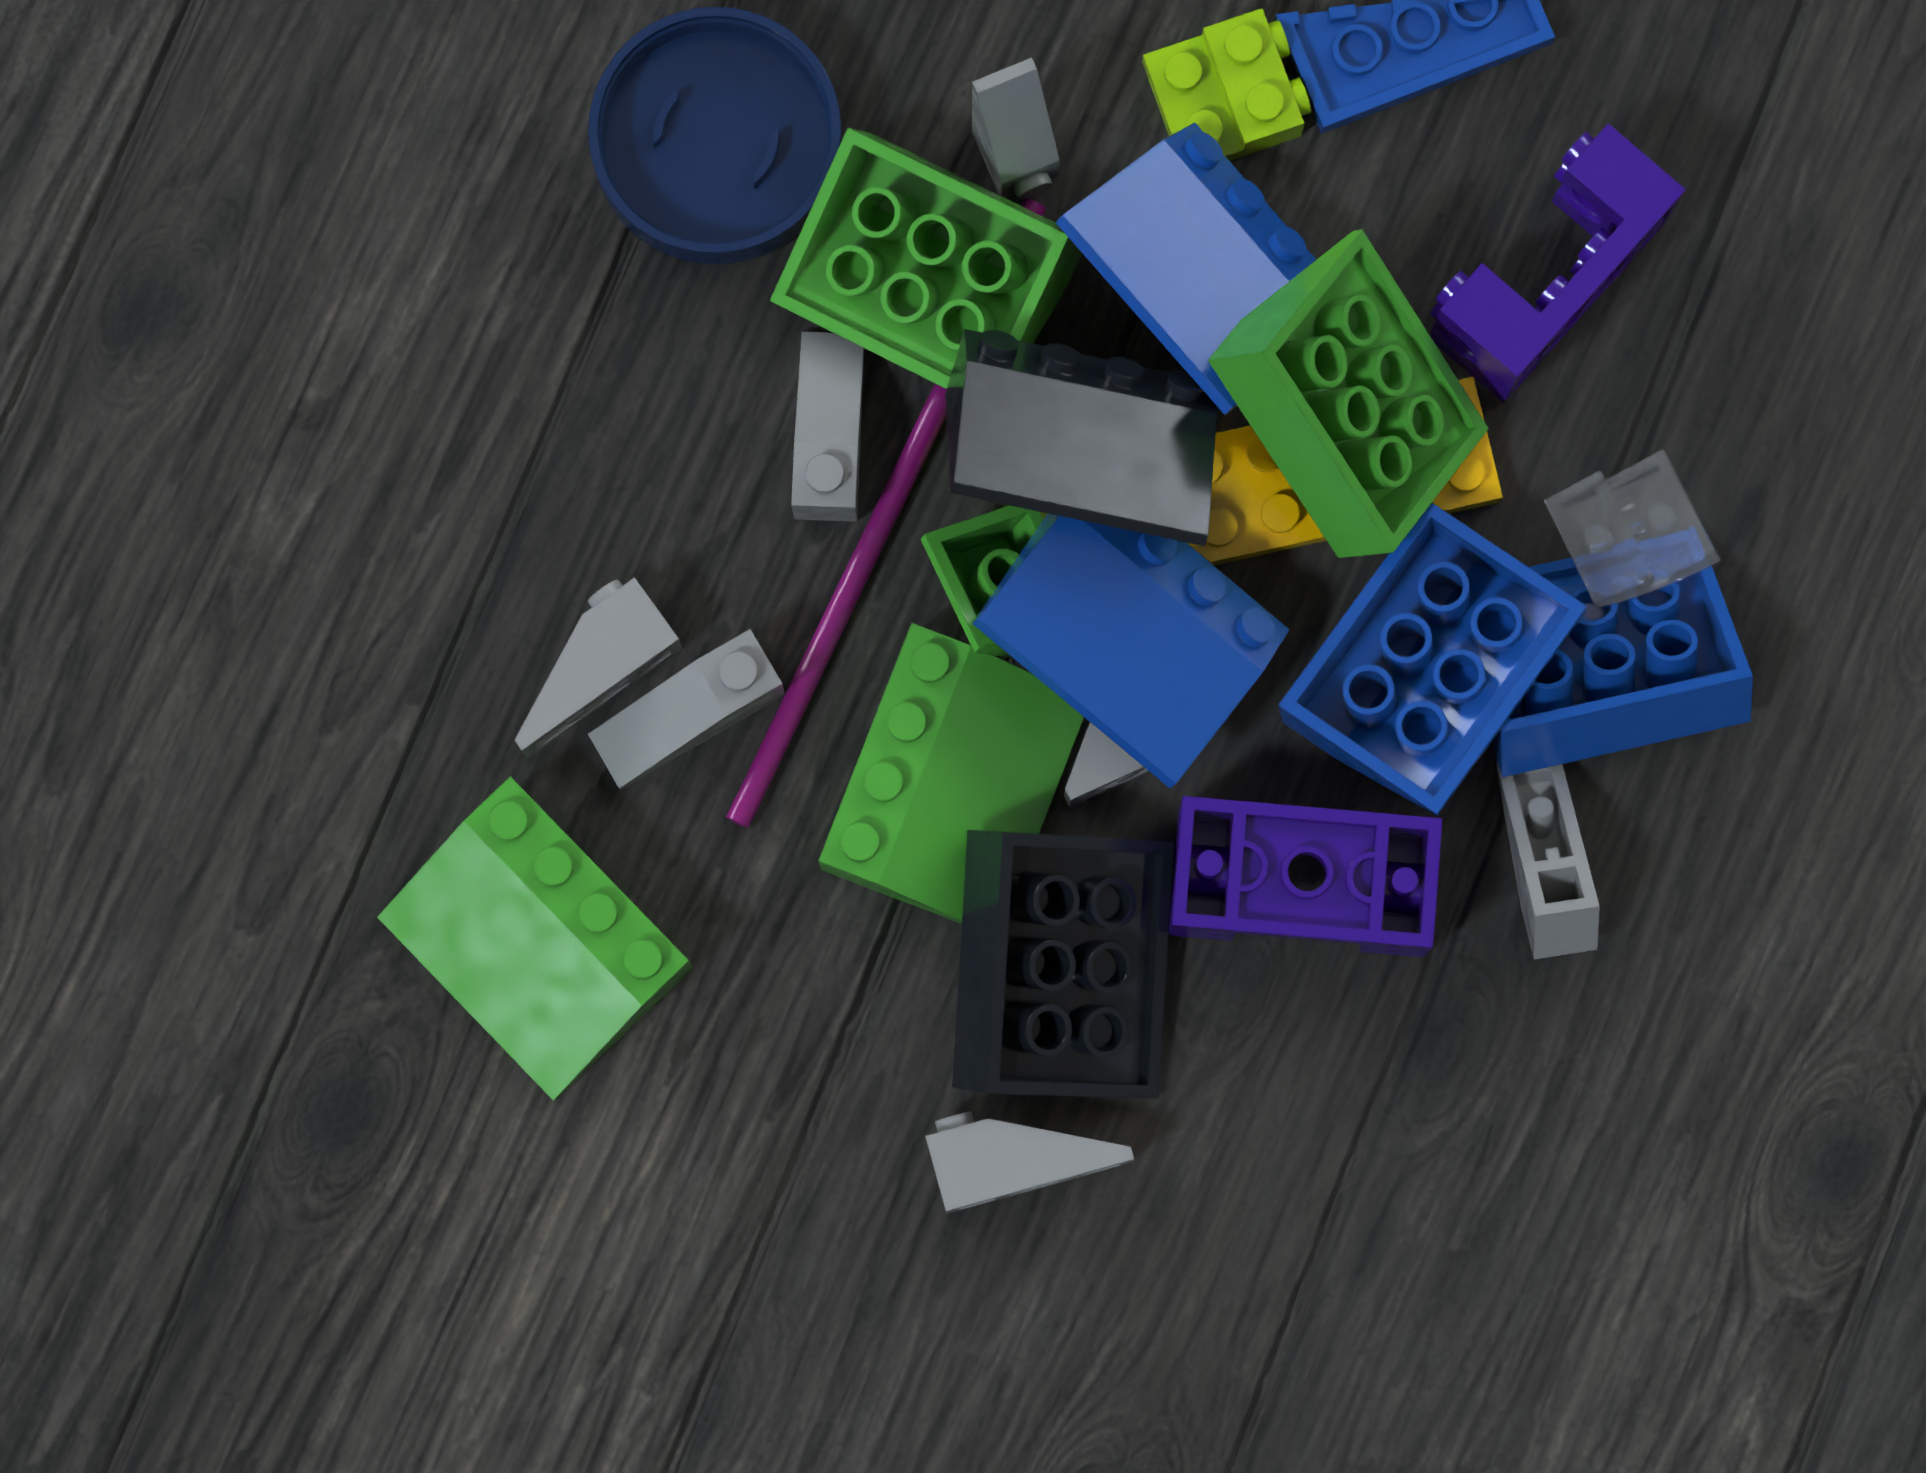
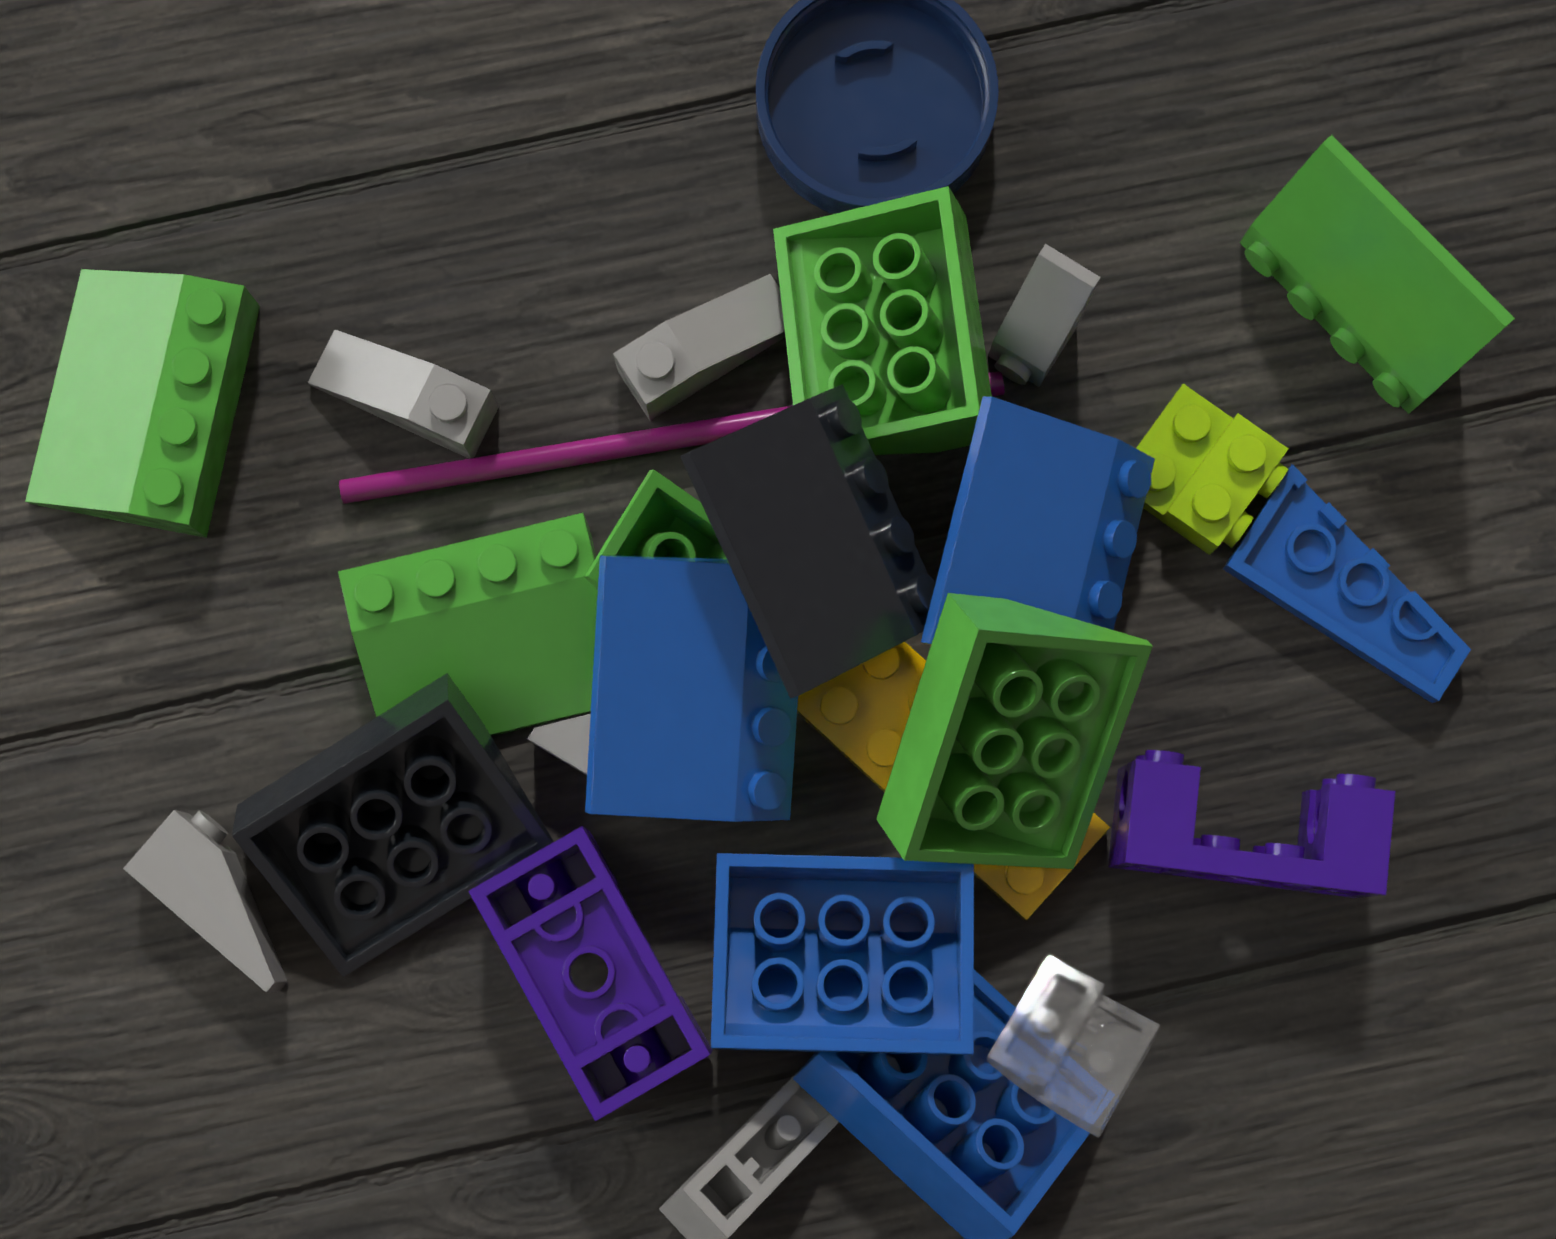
camera: 55 degrees right, 0 degrees up
light grey slope [515,577,683,759] -> none

